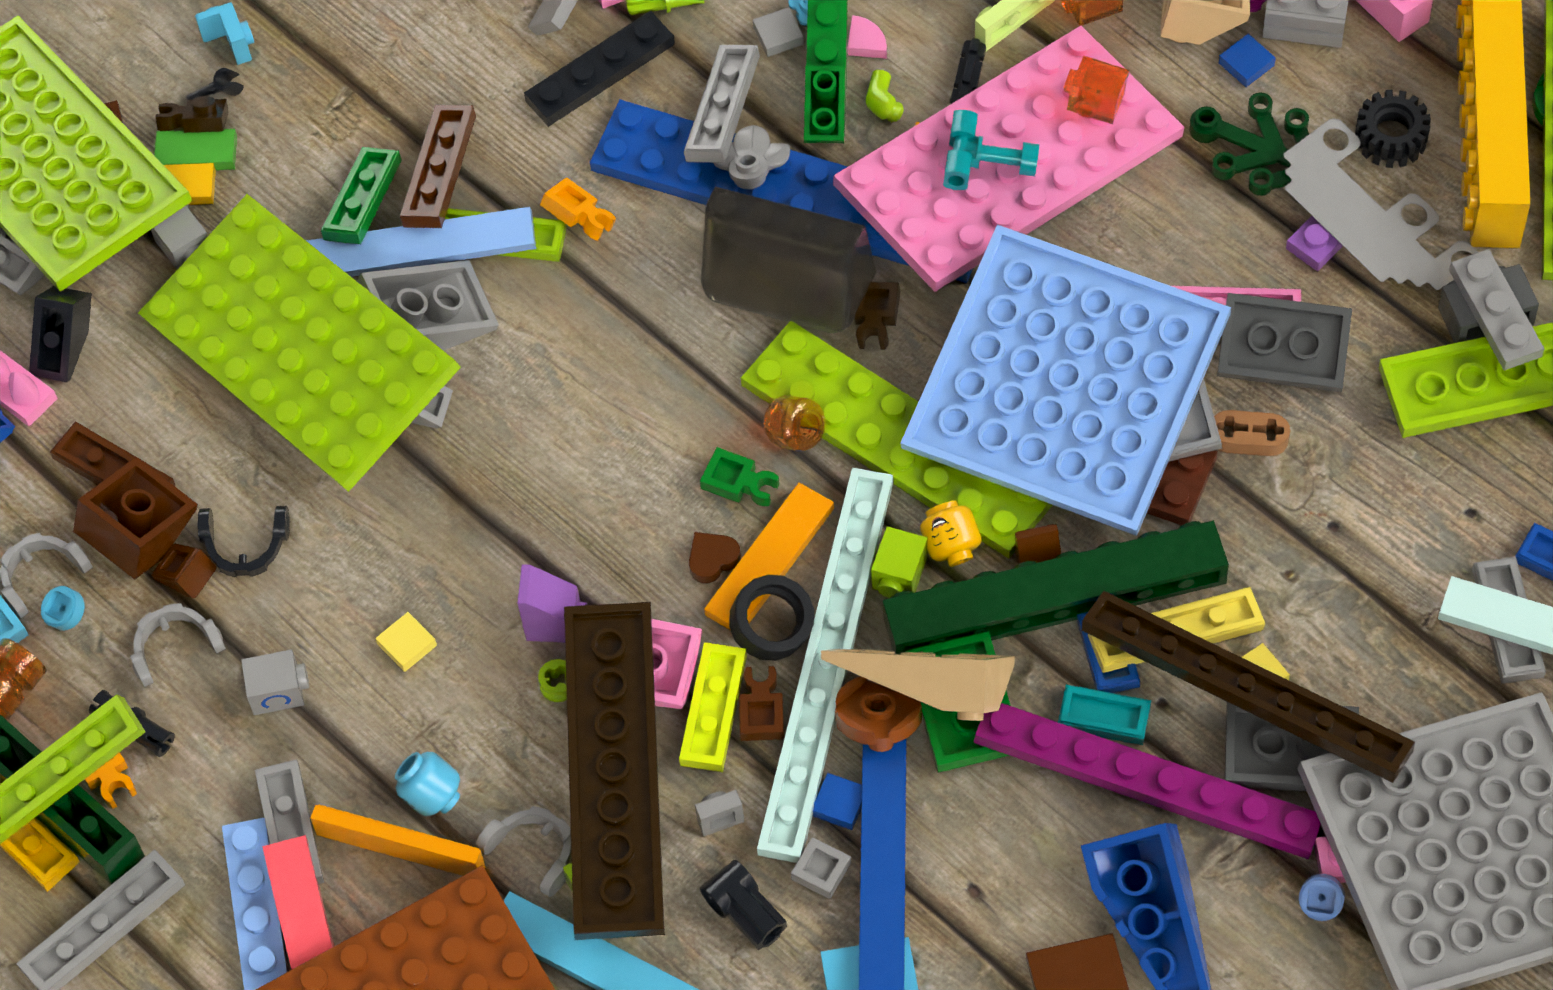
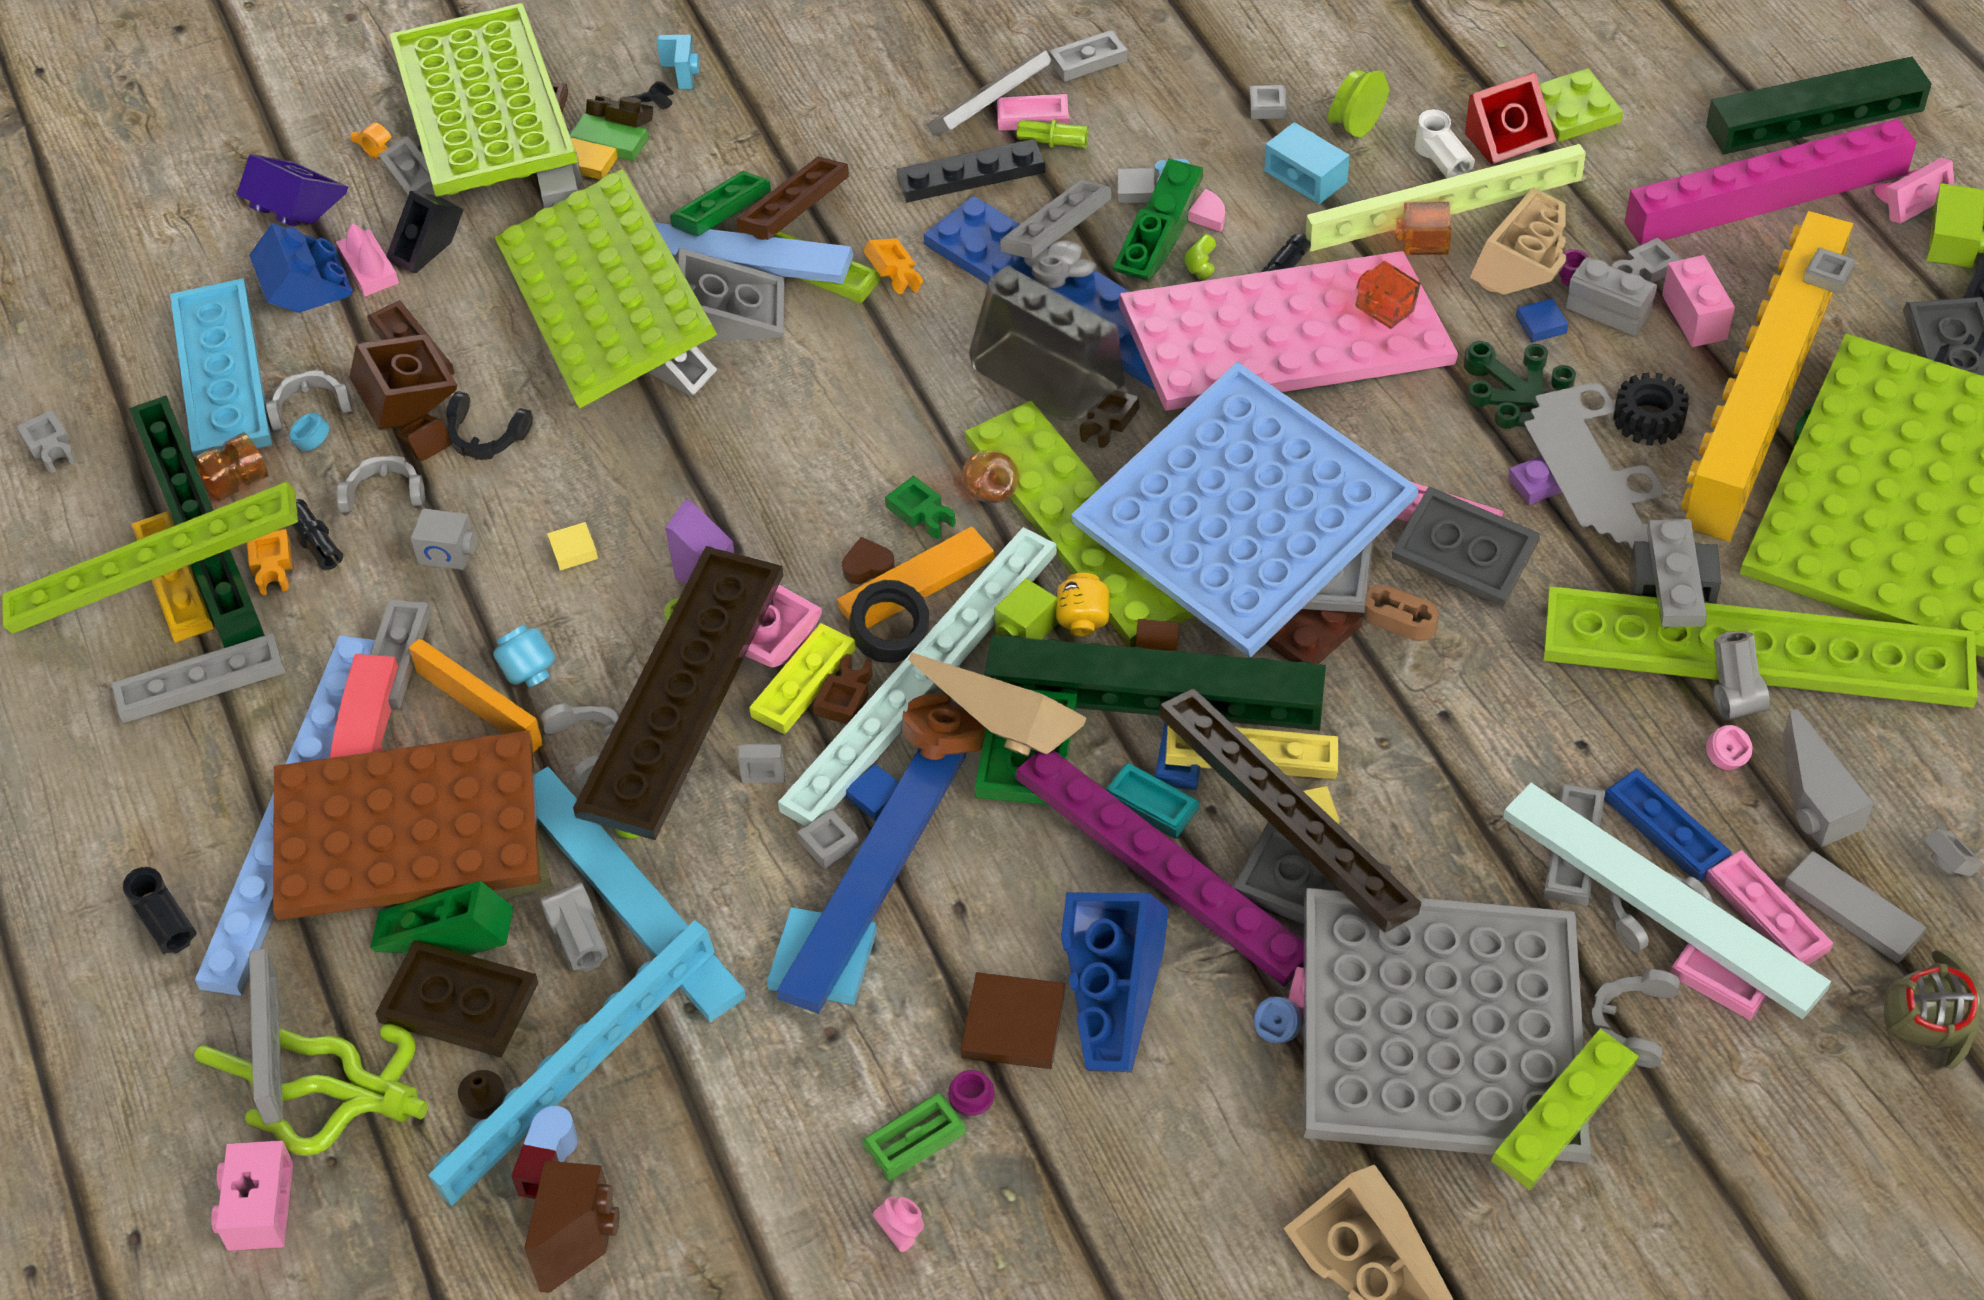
camera: 20 degrees right, 10 degrees down
black piece [700,860,787,950] -> none
teal bar [943,110,1040,190] -> none

